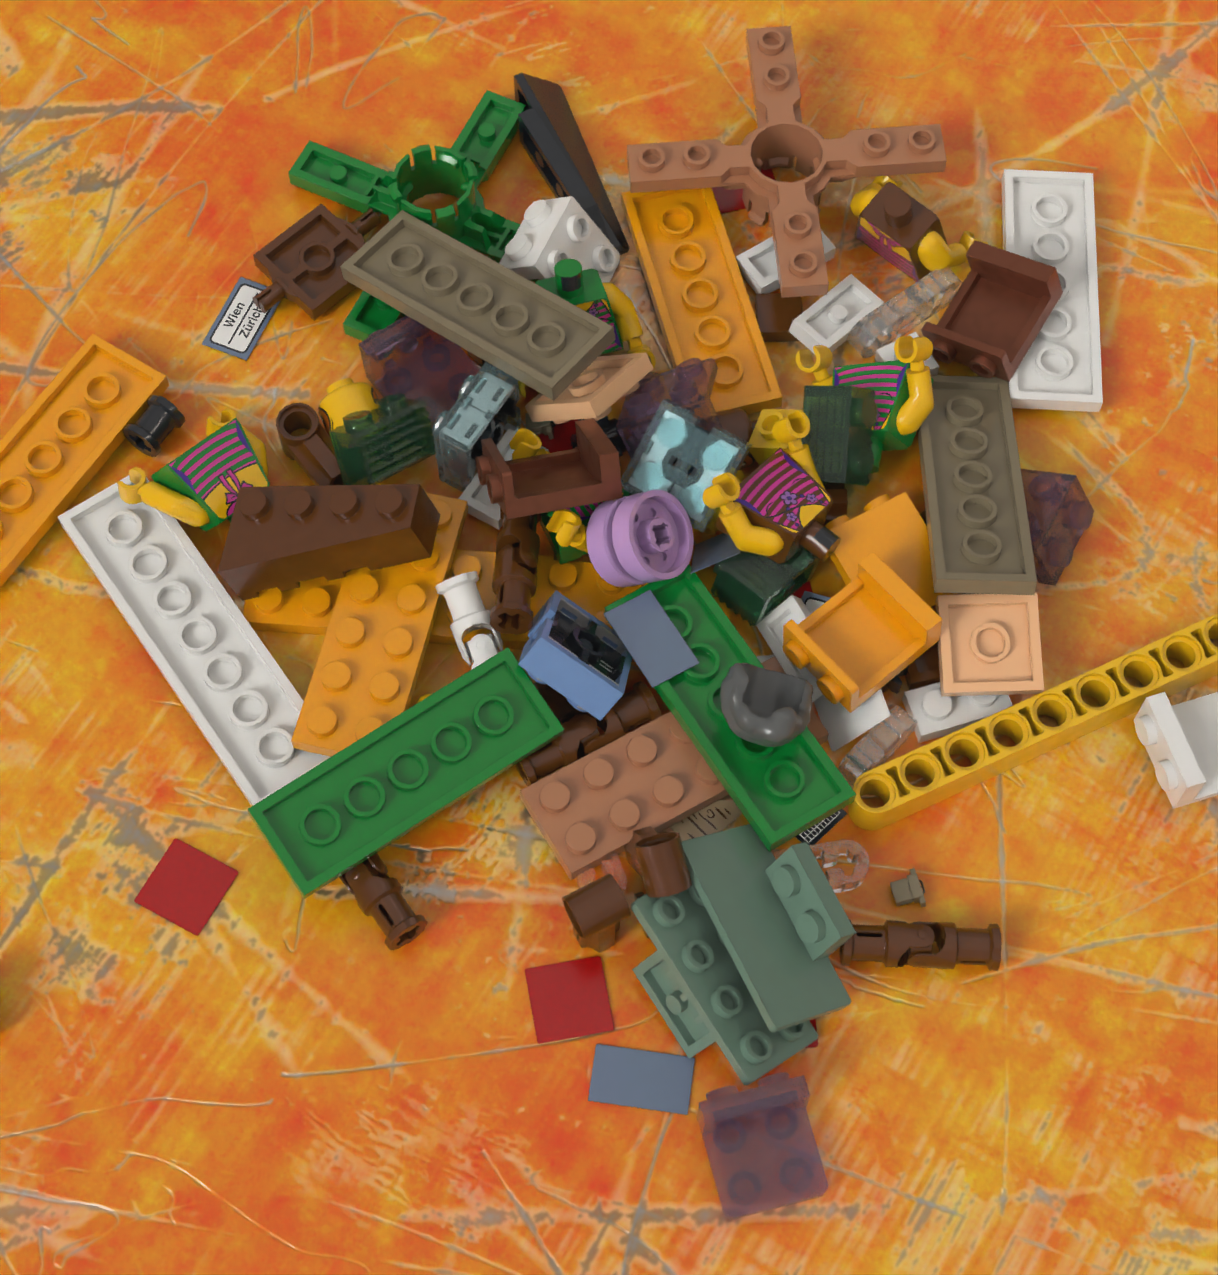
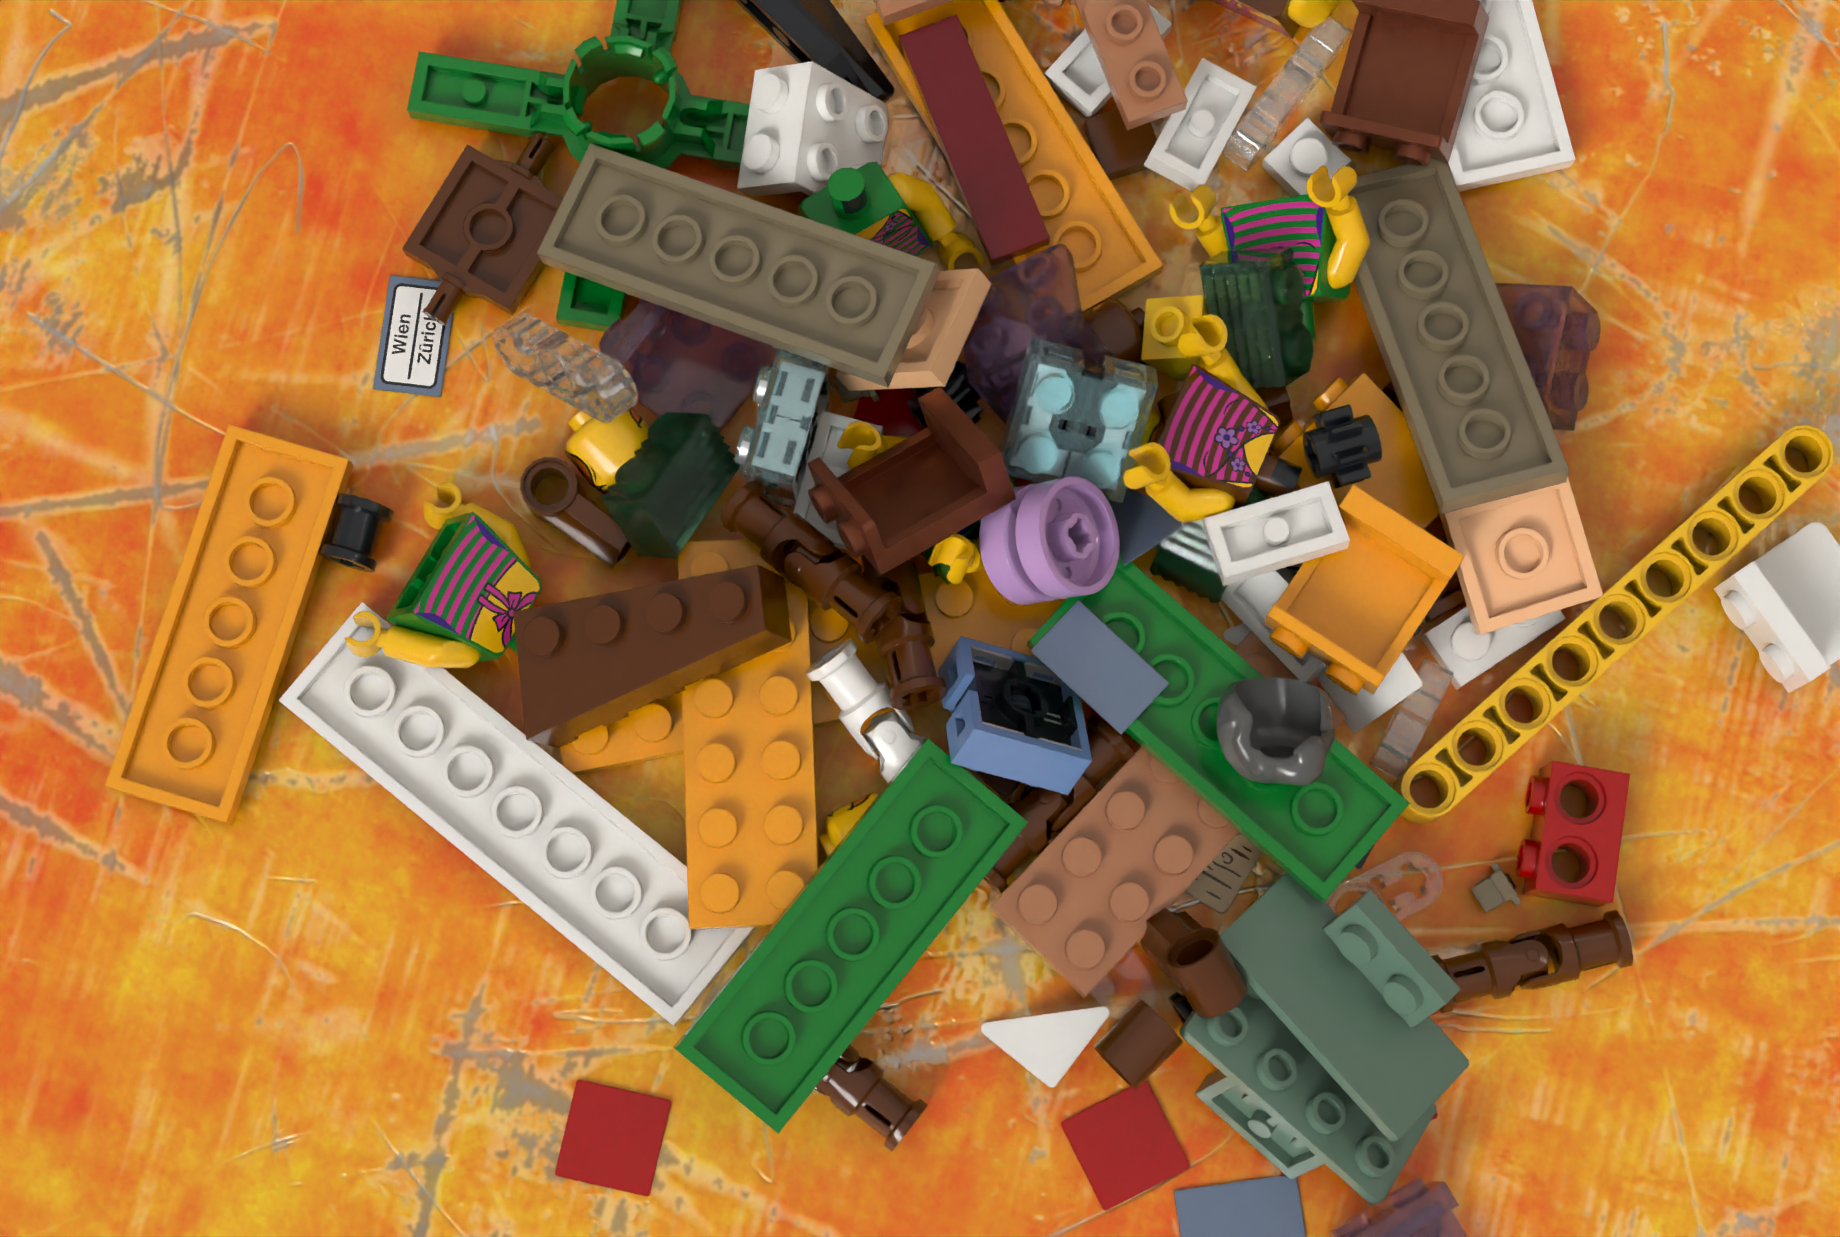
camera: 15 degrees left, 15 degrees up
none -> clear beam [493,313,638,423]
none -> reddish brown piece [720,480,903,644]
none -> dark red tile [899,14,1050,266]
none -> white sticker [981,1006,1109,1087]
none -> white plate [1203,481,1350,586]
none -> black gear [1303,404,1382,489]
none -> red brick [1516,761,1630,907]

